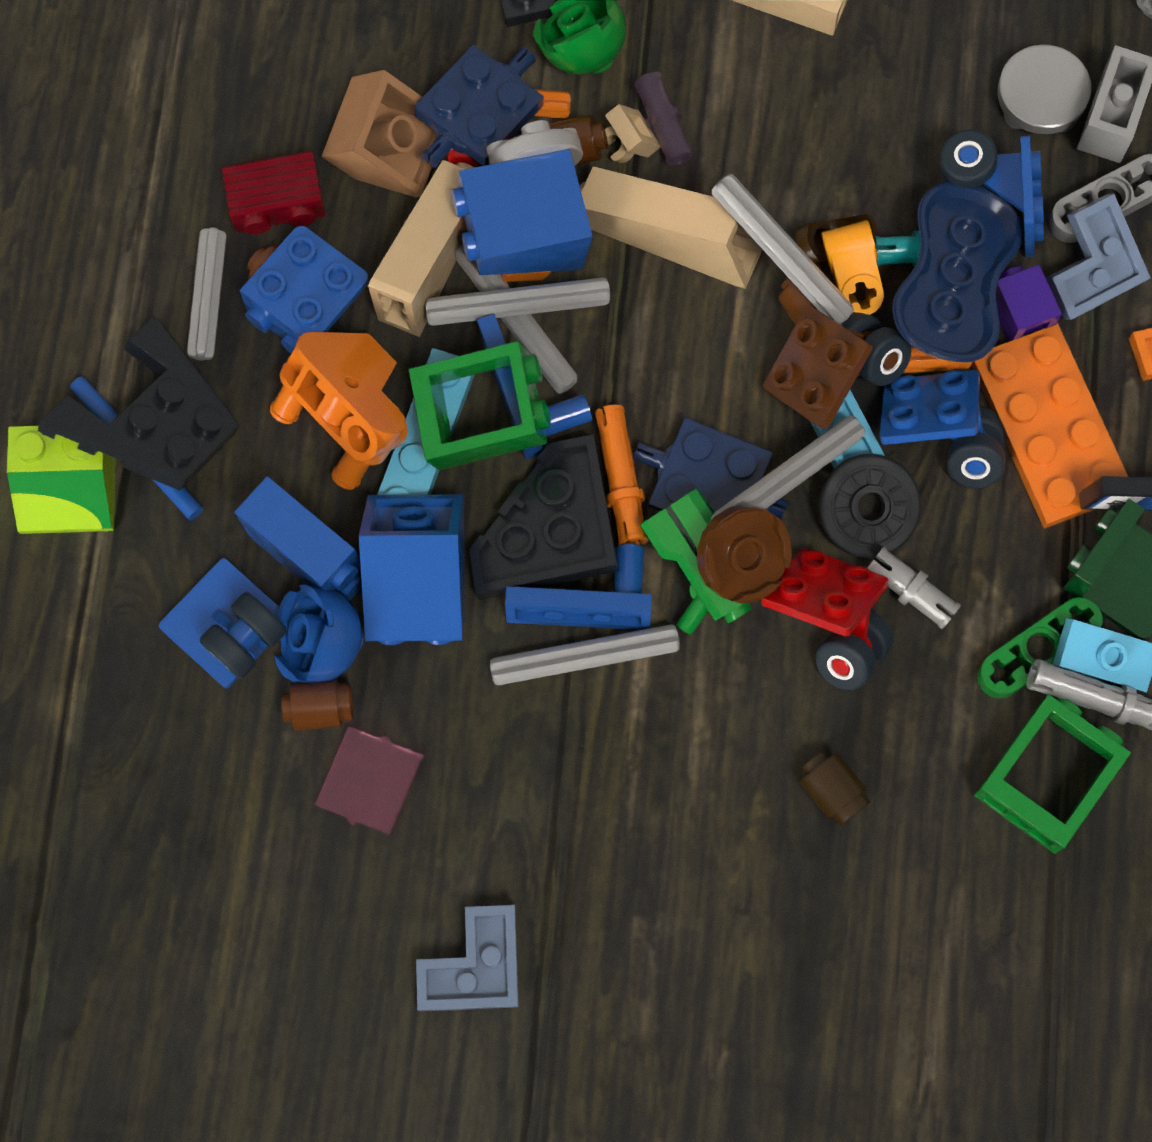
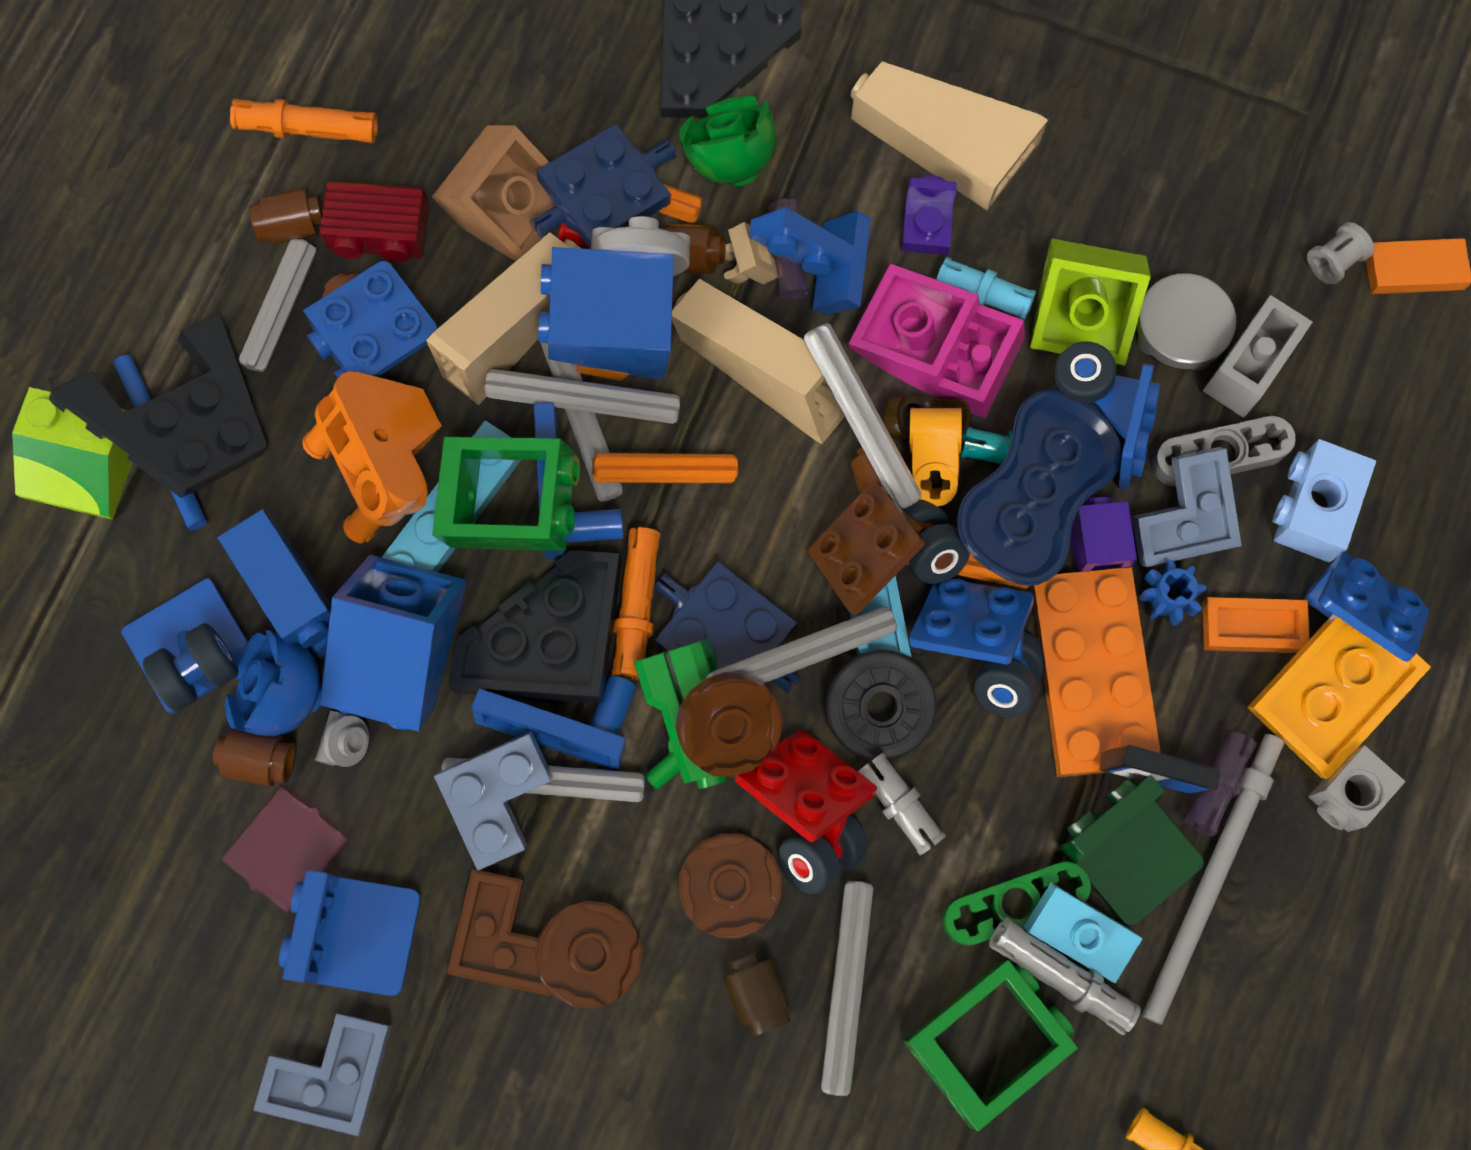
camera: 10 degrees right, 0 degrees up
none -> orange pin [230,98,378,143]
none -> reddish brown brick [249,188,323,245]
none -> blue bracket [279,870,421,996]
none -> light grey plate [315,711,369,767]
none -> sand blue plate [434,731,553,871]
none -> reddish brown tile [447,869,552,996]
none -> reddish brown tile [535,901,643,1009]
none -> orange axle [592,453,738,483]
none -> reddish brown tile [679,834,782,939]
none -> blue bracket [749,207,871,316]
none -> light grey axle [821,881,873,1096]
none -> dark pink slope [848,264,1025,419]
none -> dark purple bracket [901,175,957,255]
none -> medium azure pin [937,257,1036,320]
none -> lime slope [1030,238,1151,366]
none -> blue gear [1139,560,1207,626]

